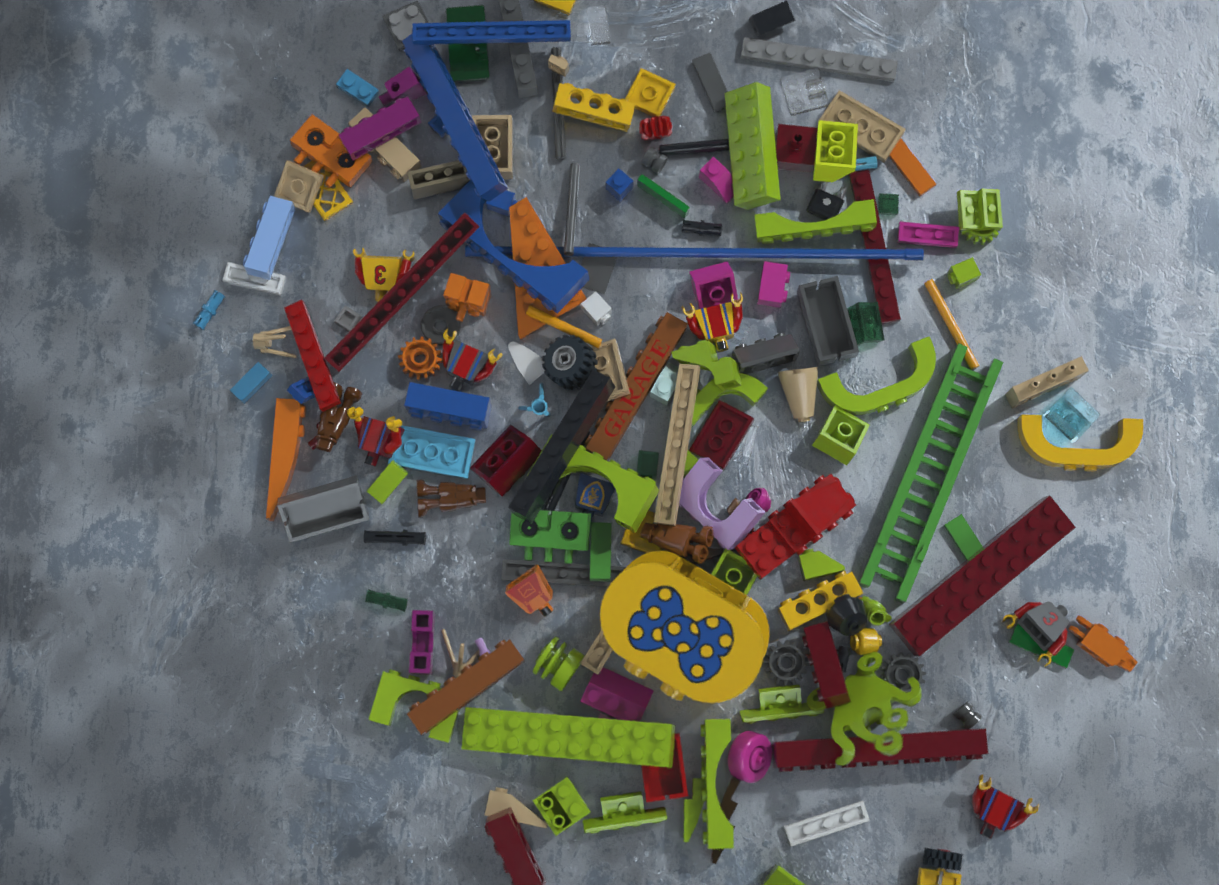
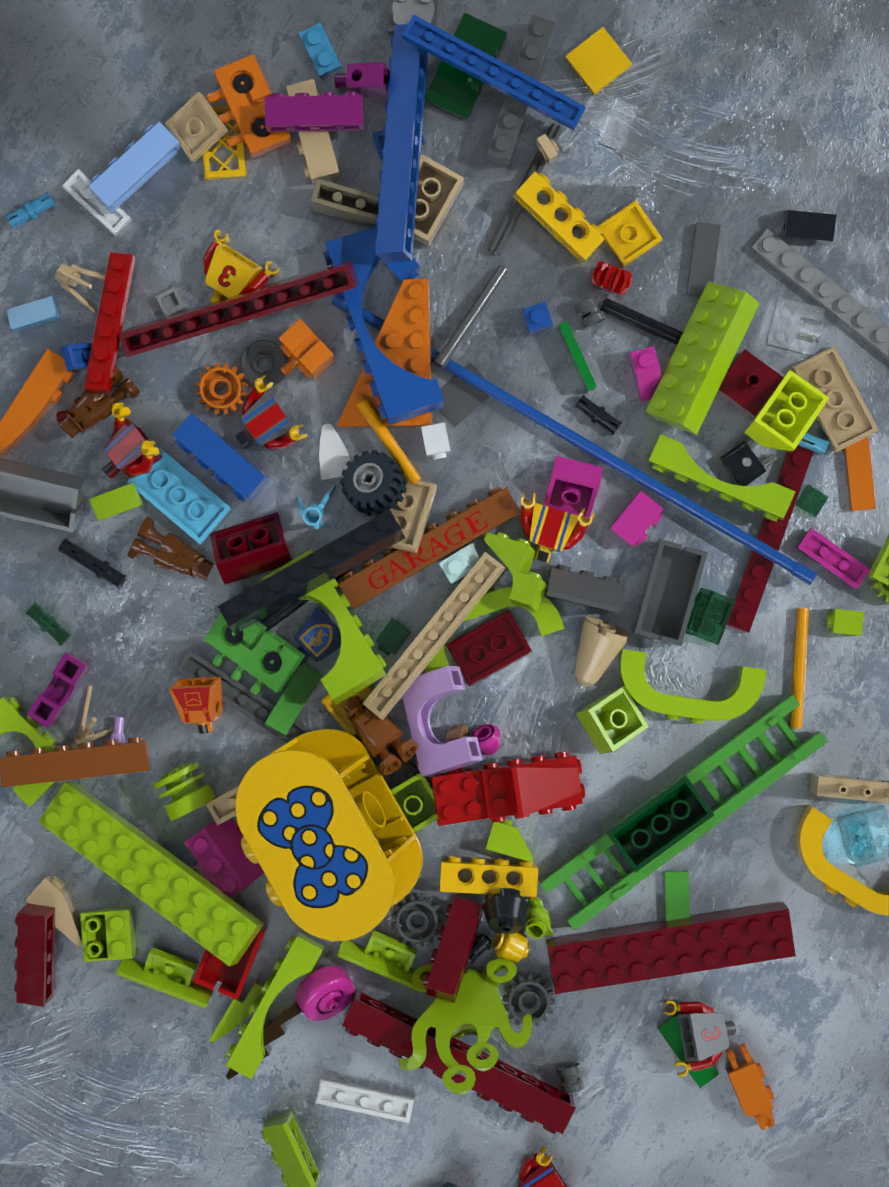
camera: 30 degrees right, 10 degrees up
none -> dark green slope [607,775,714,873]

